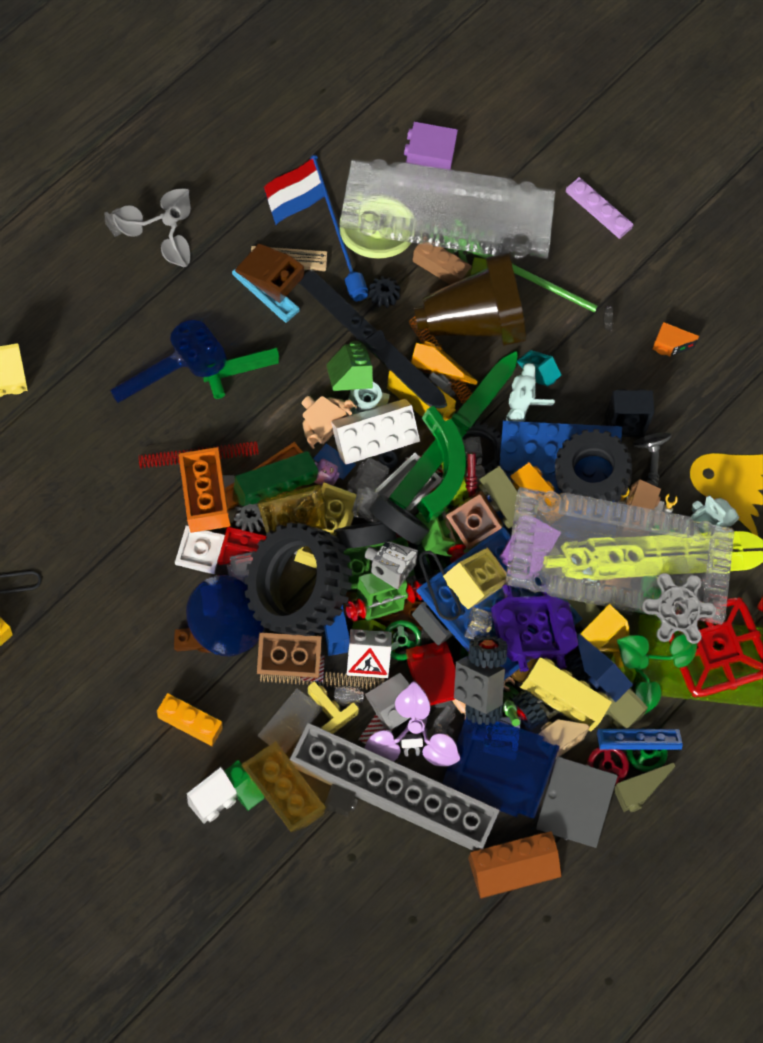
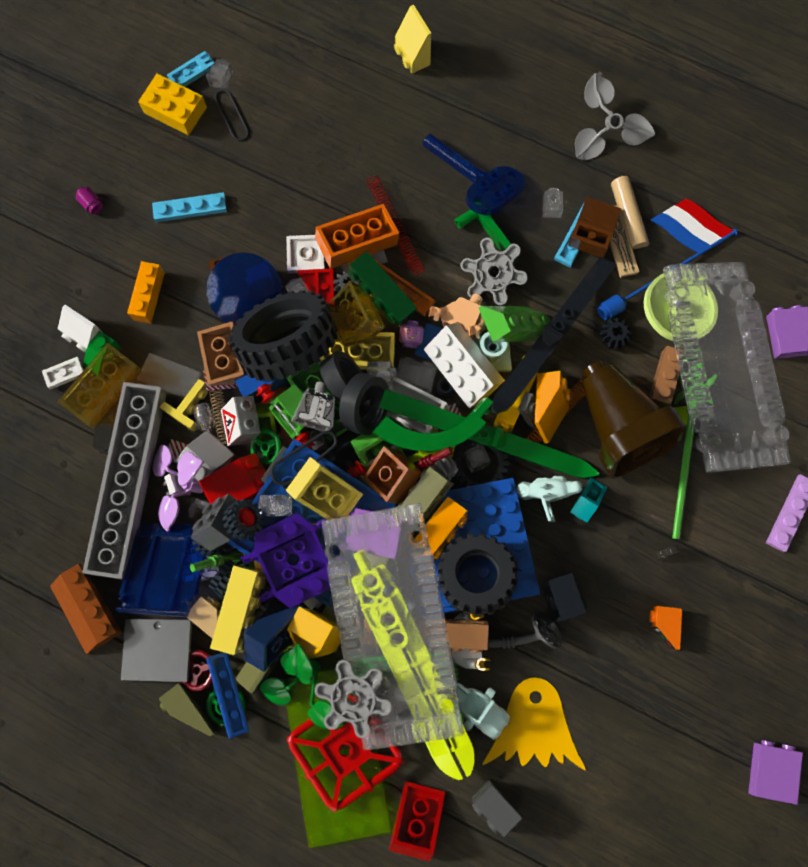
camera: 85 degrees right, 10 degrees up
none -> white plate [42,357,86,390]
none -> magenta brick [75,187,103,214]
none -> medium azure plate [152,192,227,222]
none -> light grey plate [461,238,528,305]
none -> clear brick [543,188,563,218]
none -> tan brick [611,176,650,250]

